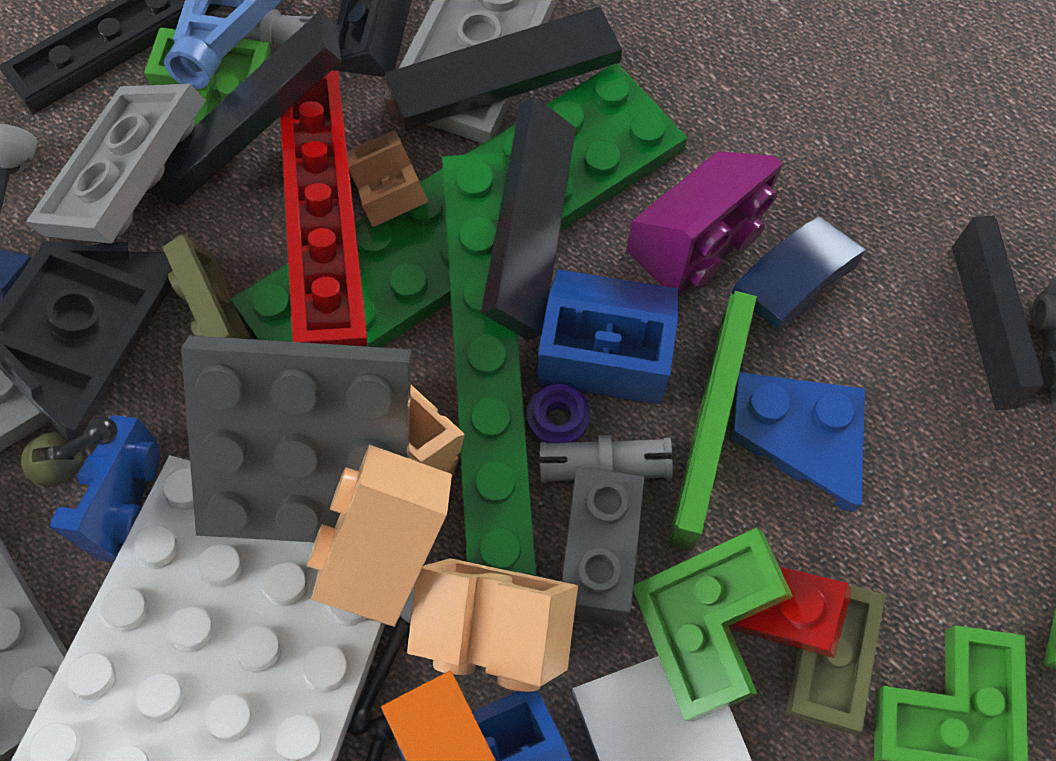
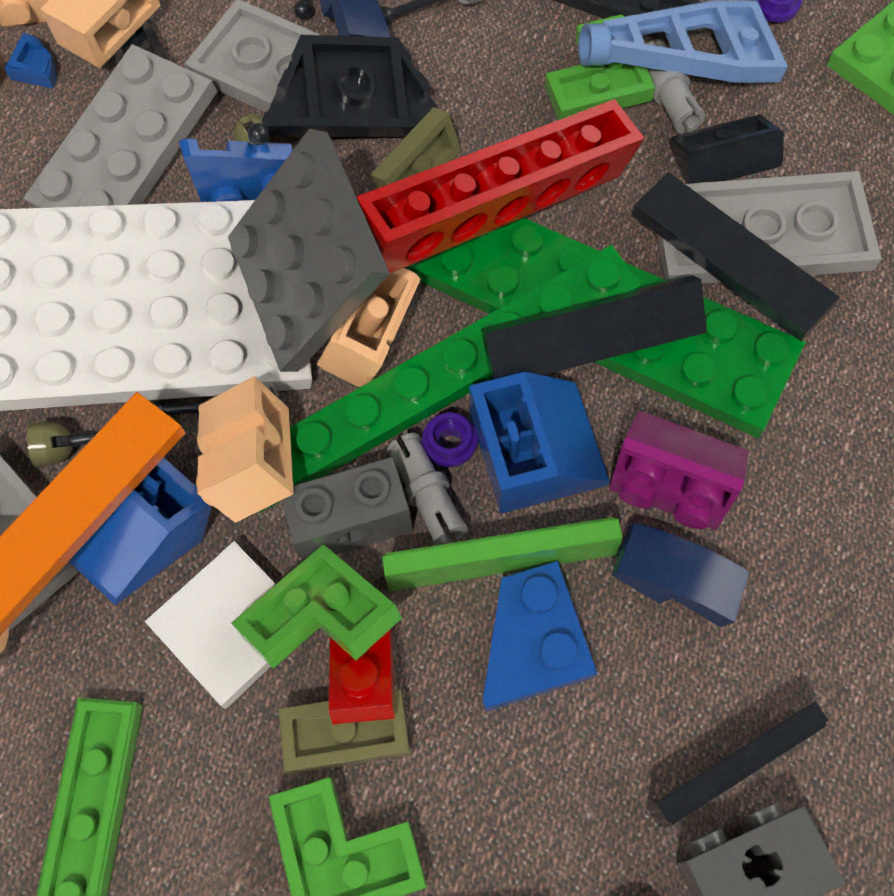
camera: 70 degrees right, 0 degrees up
light grey plate [26,84,206,244] -> none
black tile [160,10,341,206] -> none
light nougat brick [307,444,452,627] -> none
medium nougat slope [347,129,429,227] -> none

